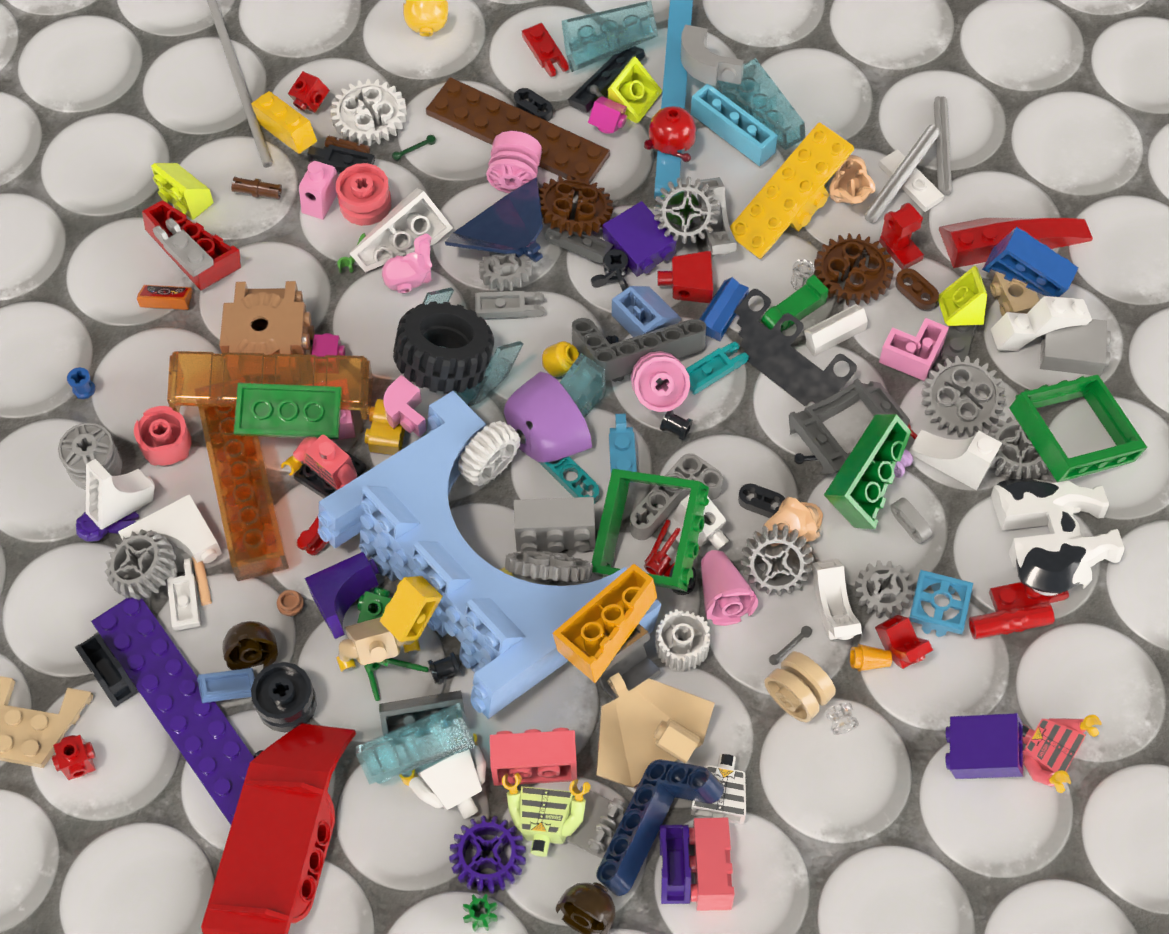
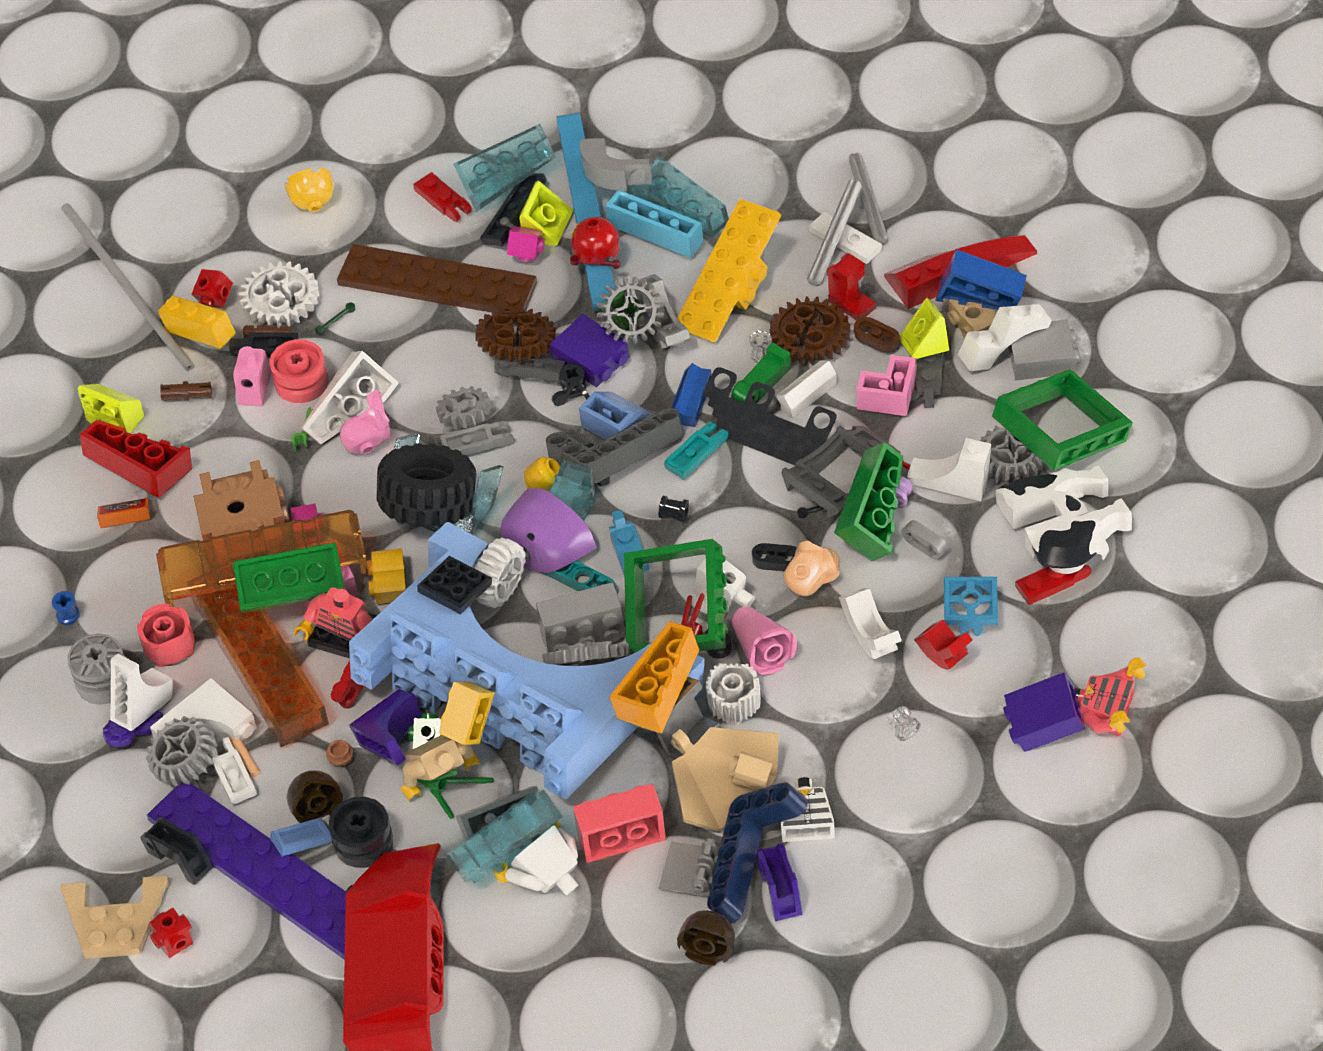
camera: 10 degrees left, 10 degrees down
light grey hinge [153,218,214,277] -> none
bright pink brick [383,375,427,437] -> none
black bush [427,652,461,684] -> none
dark blue panel [445,177,543,263] -> none
dark purple gear [449,815,526,894] -> none
green gear [463,894,498,932] -> none
bright pink wheel [486,131,542,193] -> none
yellowish green torso [502,773,590,857] -> none
black beam [514,88,553,121] -> none
light grey beam [630,453,723,540] -> none
bright pink wheel [631,351,690,412] -> none
red torso [657,251,713,304] -> none
coral wedge [689,817,735,911] -> none
light grey gear [741,524,814,596] -> none
tan wheel [764,651,836,723] -> none
dark grey hinge [769,626,812,665] -> none
light nougat head [829,155,875,205] -> none
light orange cone [849,644,892,671] -> none
light grey gear [855,560,914,618] -> none
light grey gear [921,356,1006,437] -> none
red axle [969,602,1055,639] -> none
none -> black tile [417,556,492,614]

